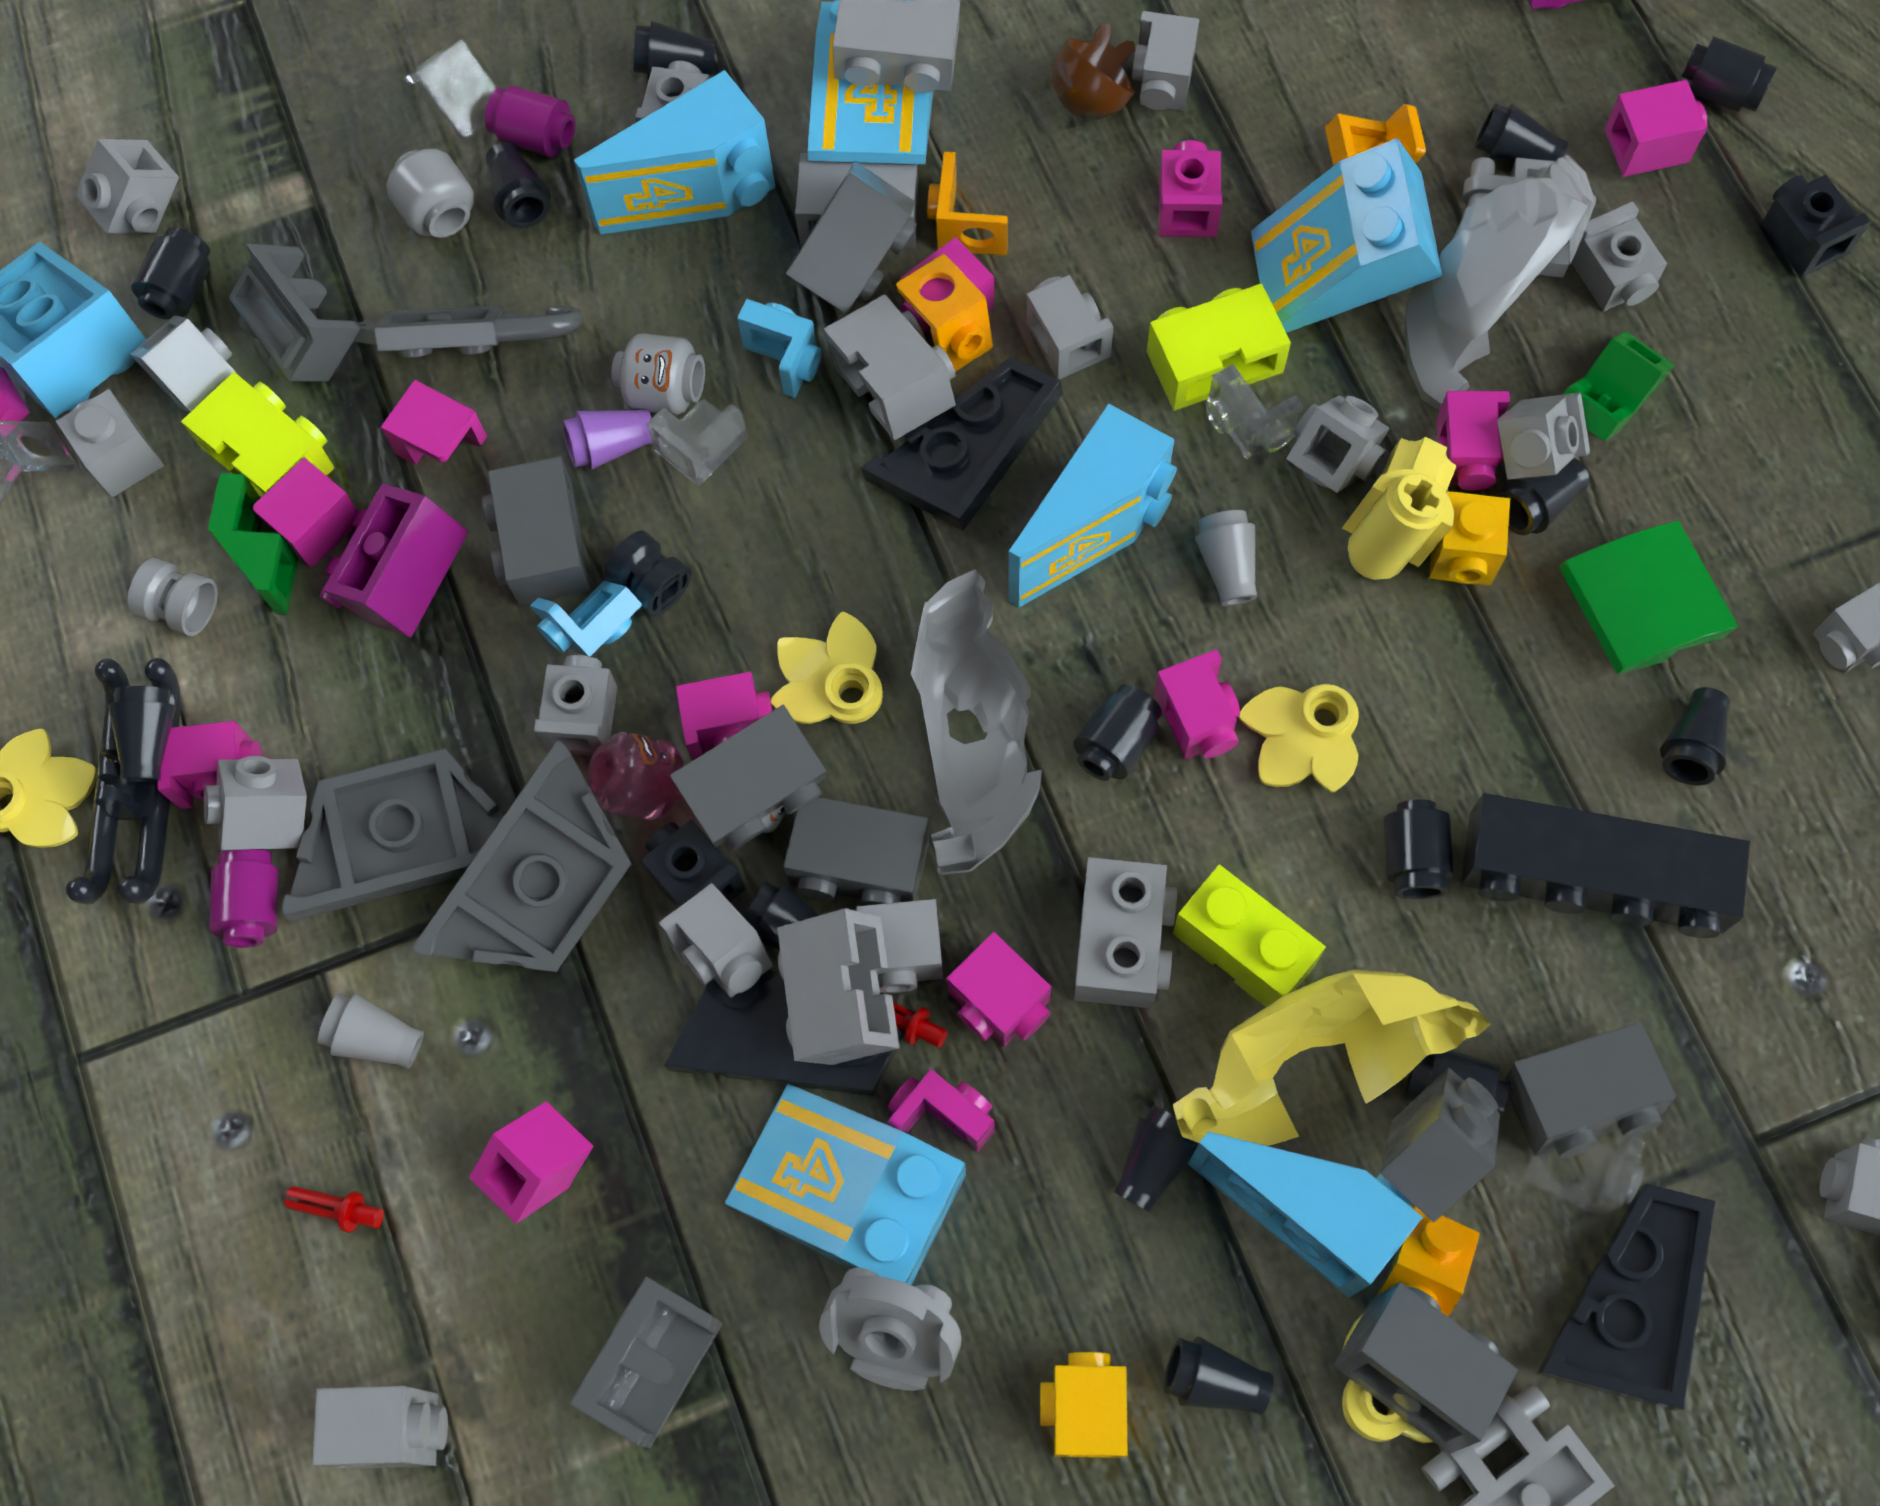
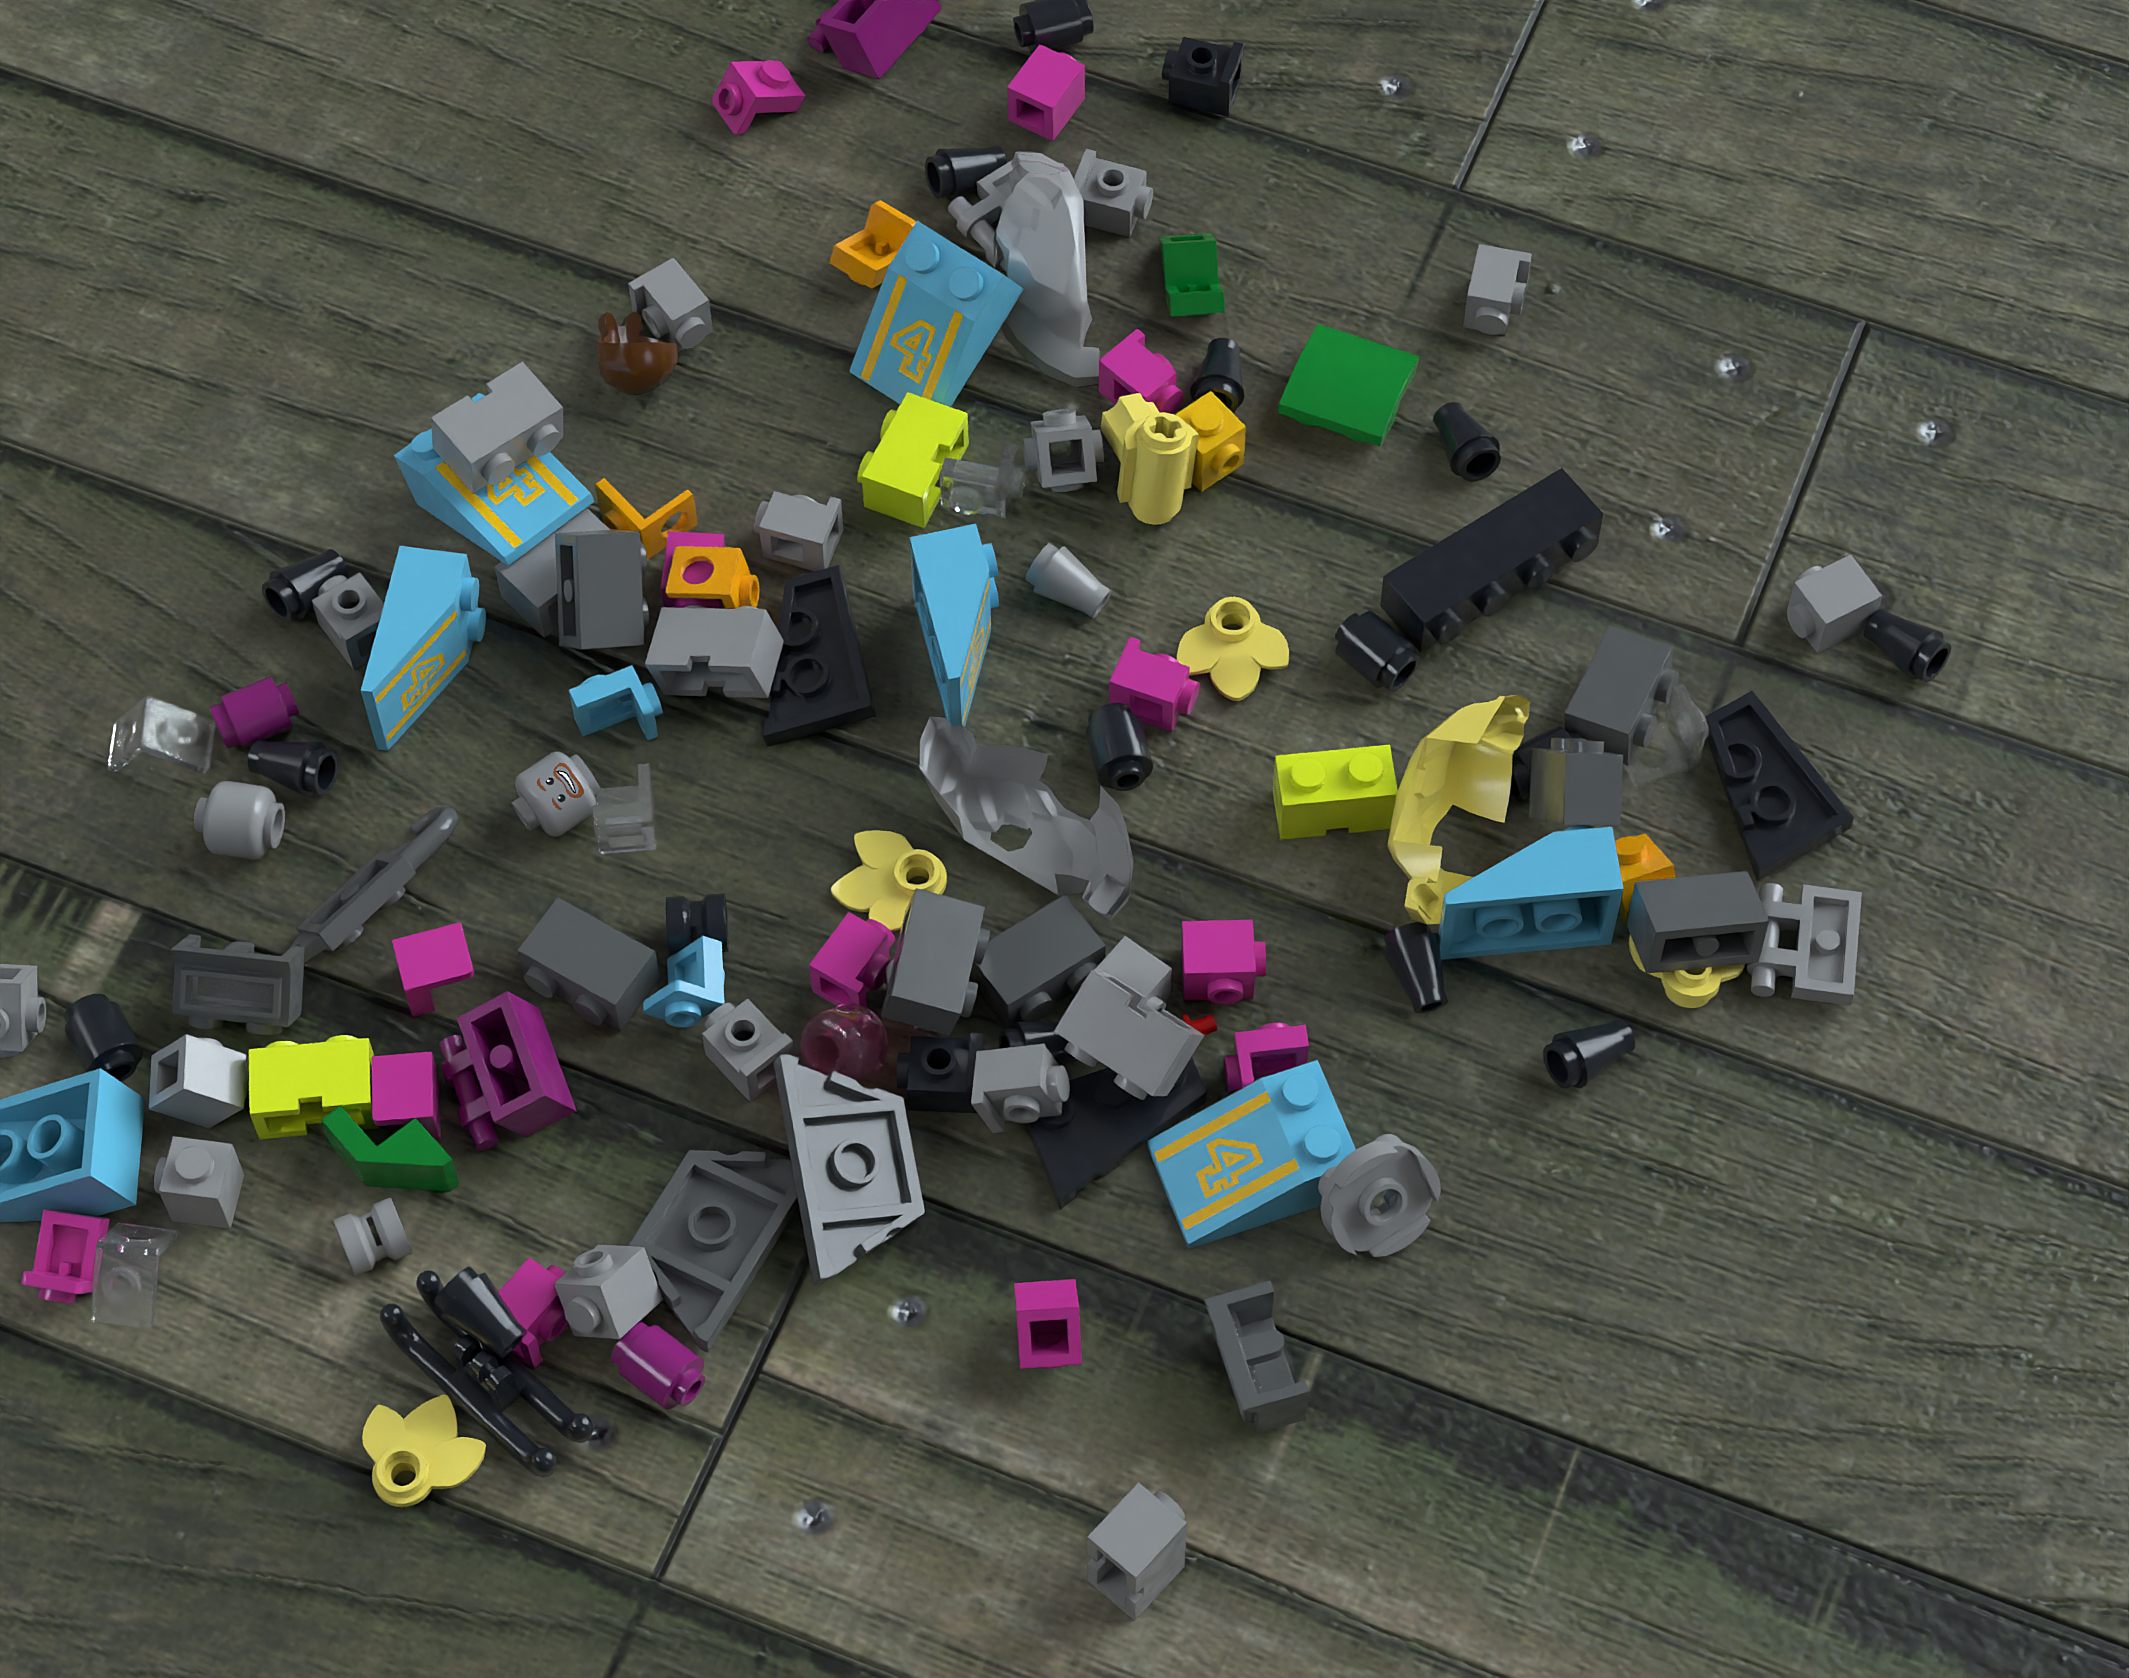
camera: 50 degrees left, 10 degrees down
red piece [284,1186,384,1233] -> none
light grey cone [318,993,424,1069] -> none
medium lavender cone [562,409,656,470] -> none
yellow brick [1040,1352,1128,1458] -> none
light grey brick [1074,857,1177,1009] -> none
dark pink brick [1159,140,1222,237] -> none
light grey brick [1497,393,1590,480] -> none

